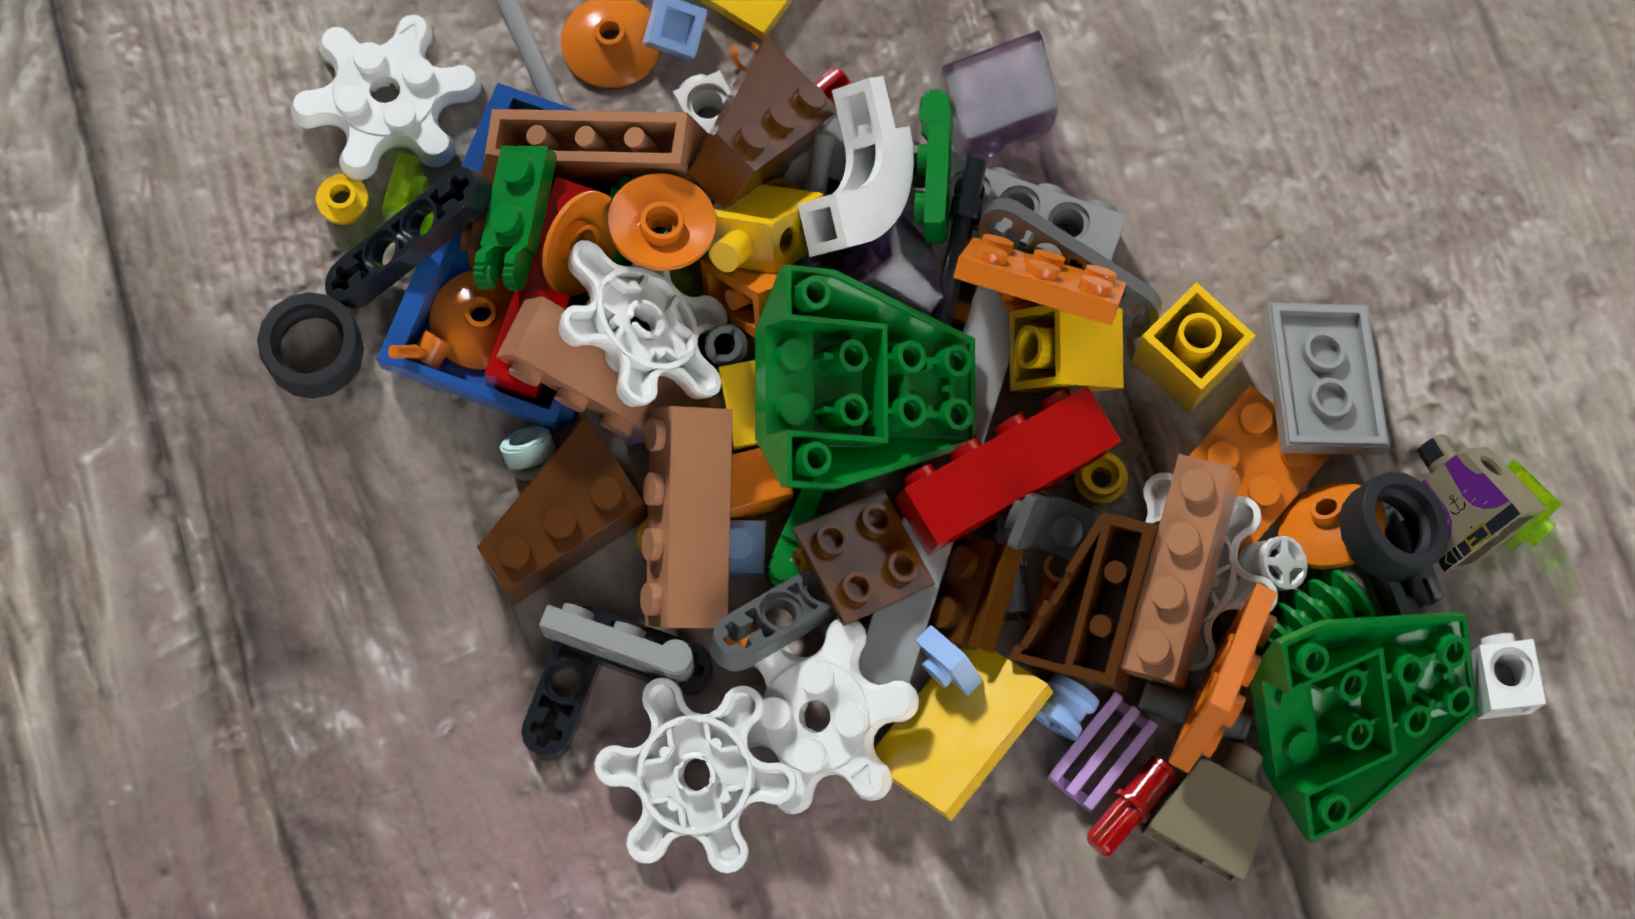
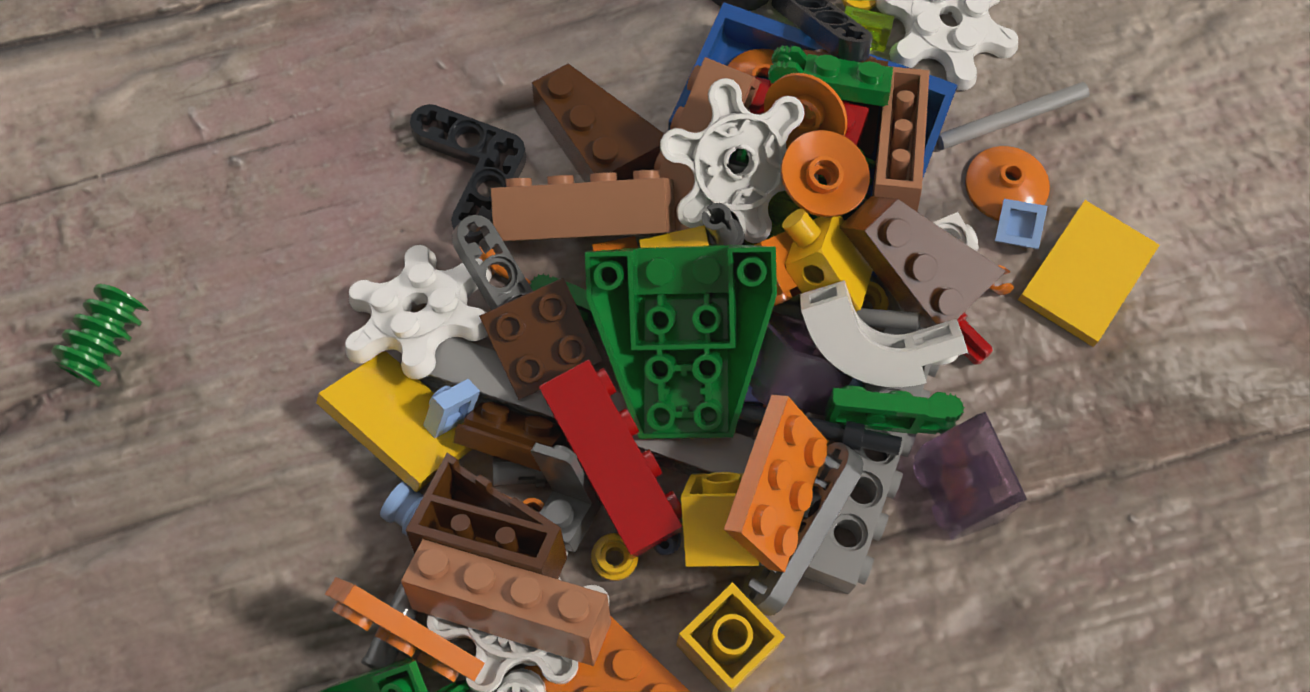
camera: 90 degrees right, 5 degrees down
orange hand [388,329,452,369] -> none
light aqua tile [499,426,556,481] -> none
light grey plate [539,603,694,683] -> none
white plate [595,677,797,873] -> none
light blue plate [729,520,766,578] -> none
lavender tile [1046,692,1158,813] -> none
red axle [1087,756,1179,857] -> none
dark tan torso [1142,743,1272,887] -> none

